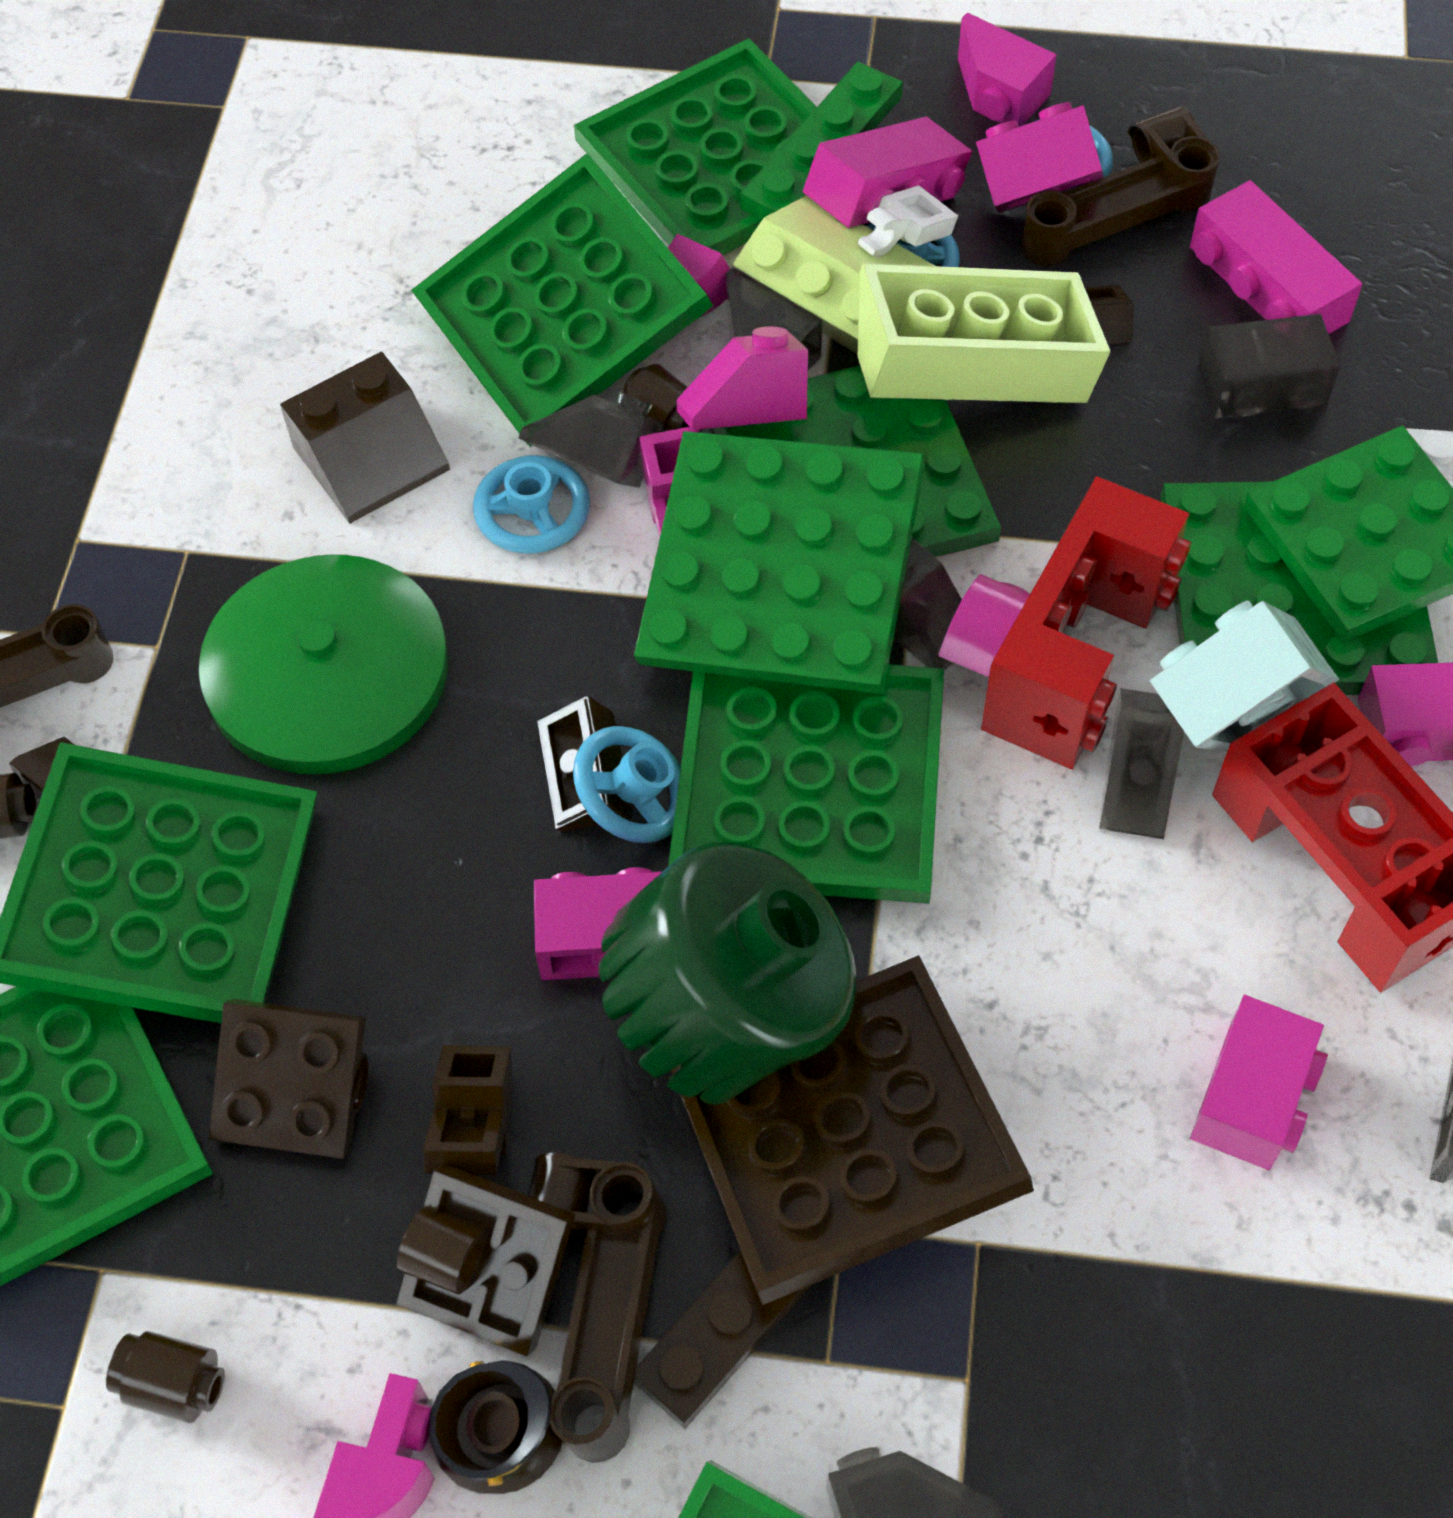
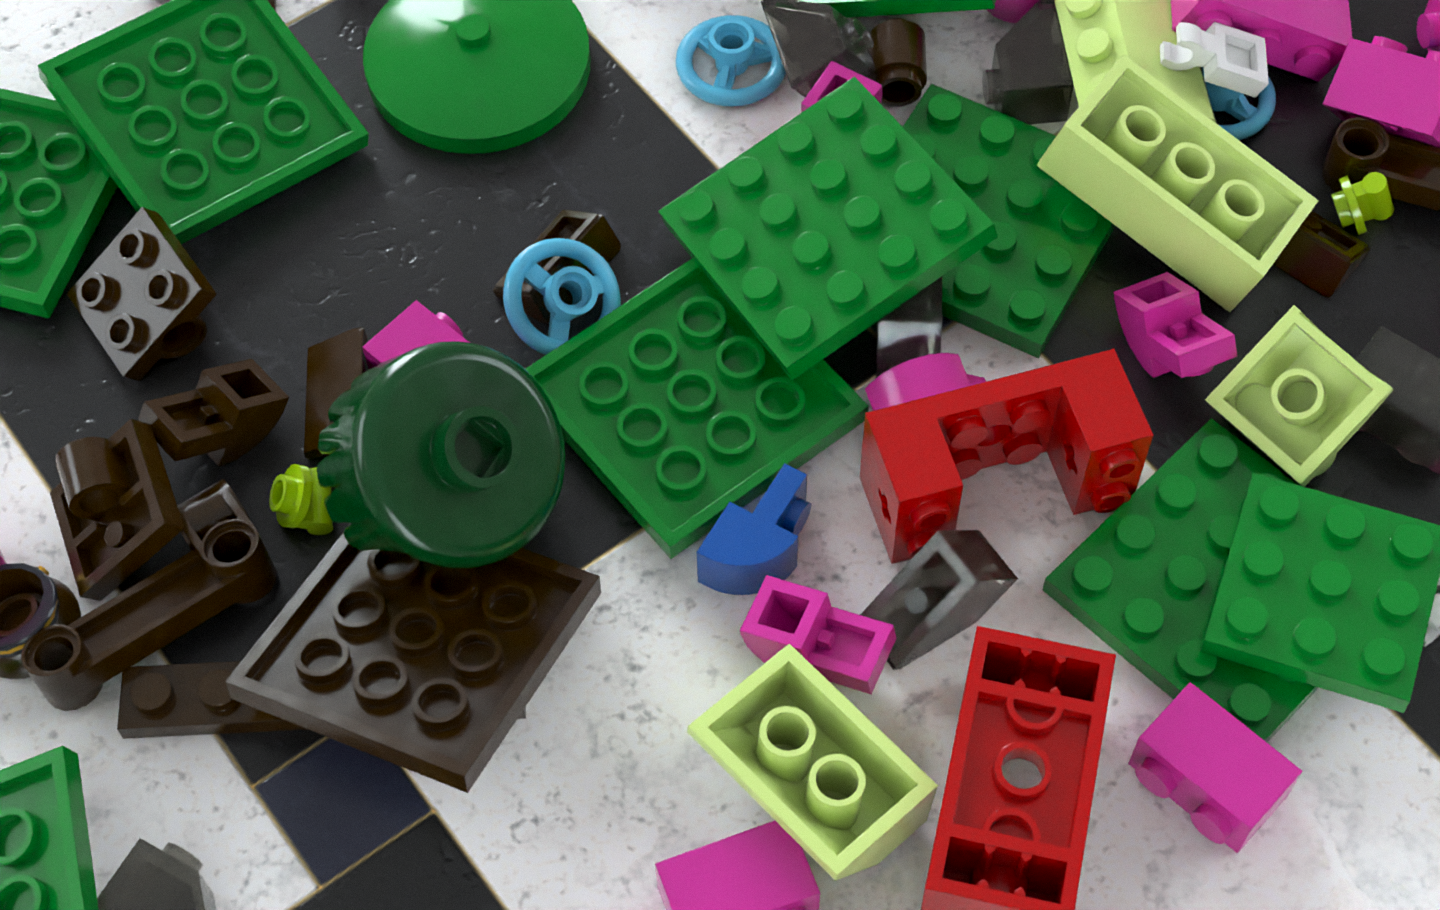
camera: 45 degrees right, 0 degrees up
dark pink slope [677,327,808,430] -> none
light aqua brick [1149,601,1339,752] -> none
none -> lime plate [269,464,333,535]
none -> dark brown slope [304,327,369,458]
none -> yellowish green slope [687,644,938,881]
none -> blue brick [696,463,812,595]
none -> dark pink brick [739,575,897,695]
none -> dark pink brick [1113,272,1237,378]
none -> yellowish green slope [1205,305,1394,487]
none -> lime plate [1331,172,1394,235]

